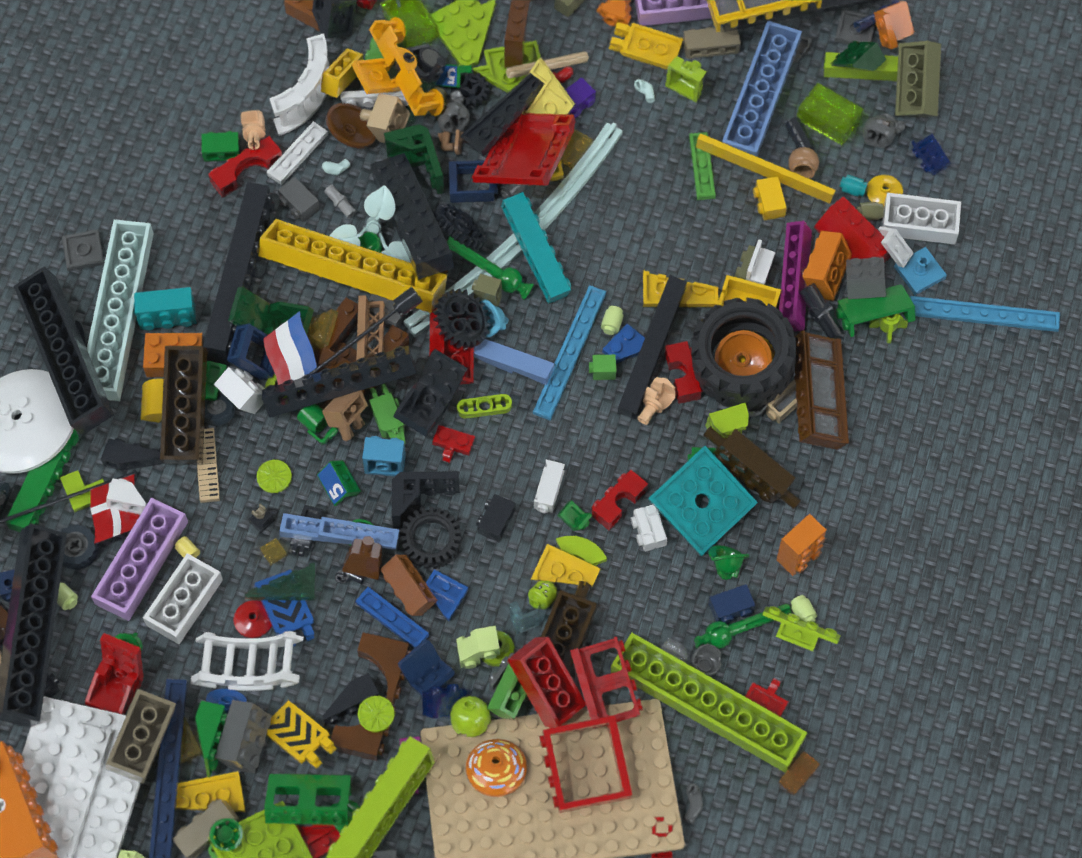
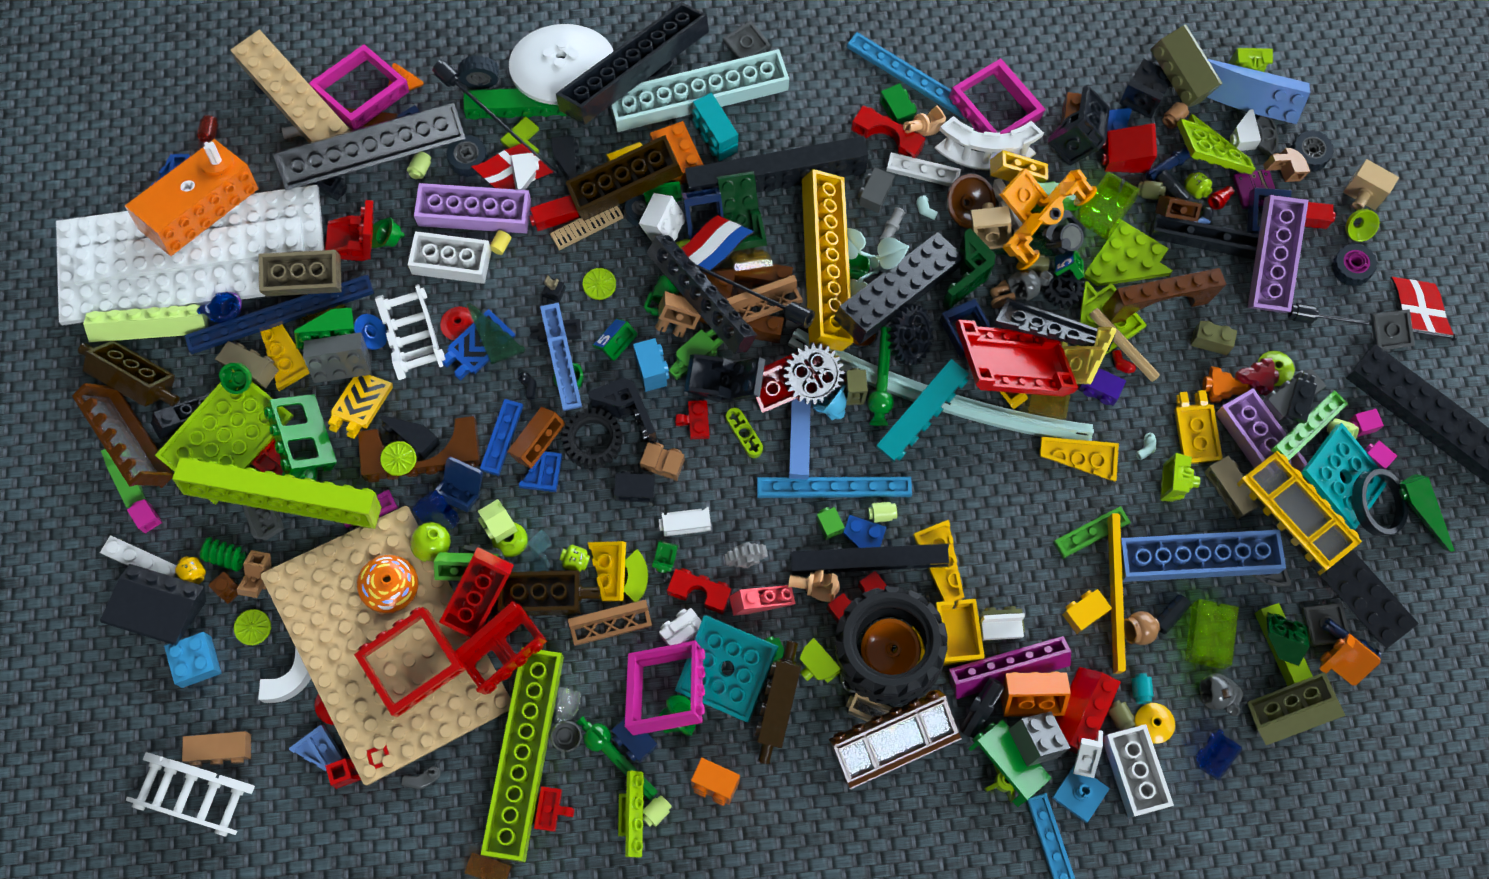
camera: 65 degrees right, 5 degrees up
clear yellow tile [260,538,287,565] -> none
reddish brown torso [342,536,382,580] -> none
none -> clear blue hair [197,292,242,323]
none -> red brick [529,195,579,231]
none -> medium nougat fence [568,600,652,646]
none -> dark pink window [625,640,705,735]
none -> medium nougat brick [640,442,685,481]
none -> light grey gear [724,542,768,568]
none -> coral slope [729,585,796,616]
none -> dark azure tile [847,32,974,119]
none -> dark pink window [949,58,1046,134]
none -> yellow wing [1039,437,1119,482]

